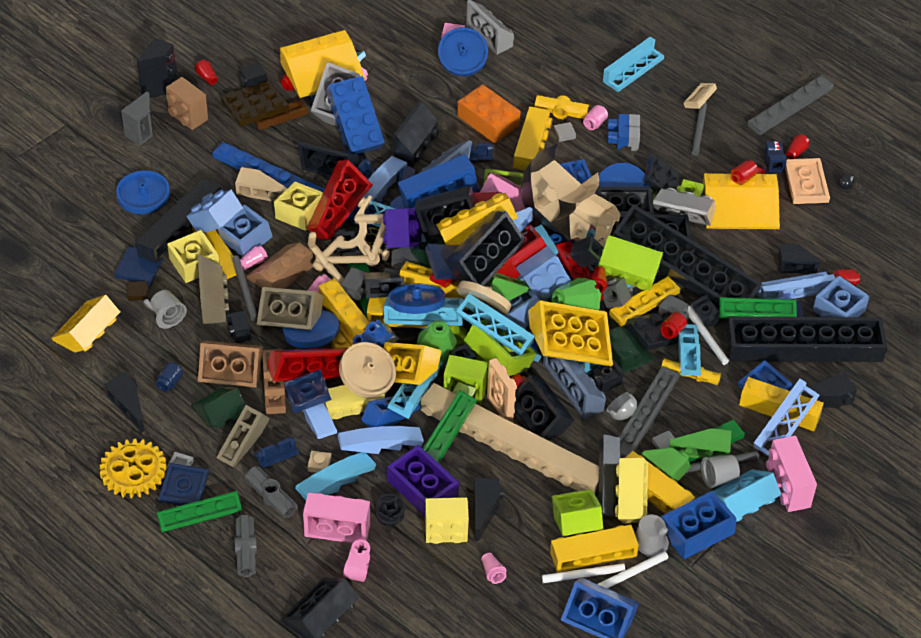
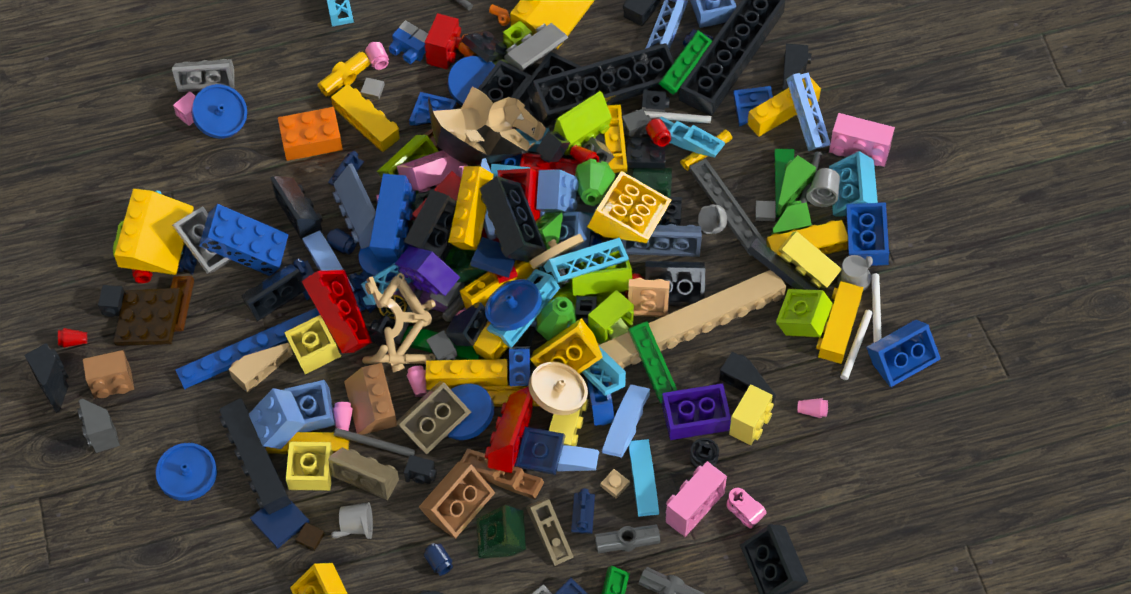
camera: 55 degrees left, 10 degrees up
none -> red brick [425,13,462,70]
none -> orange arm [489,4,510,26]

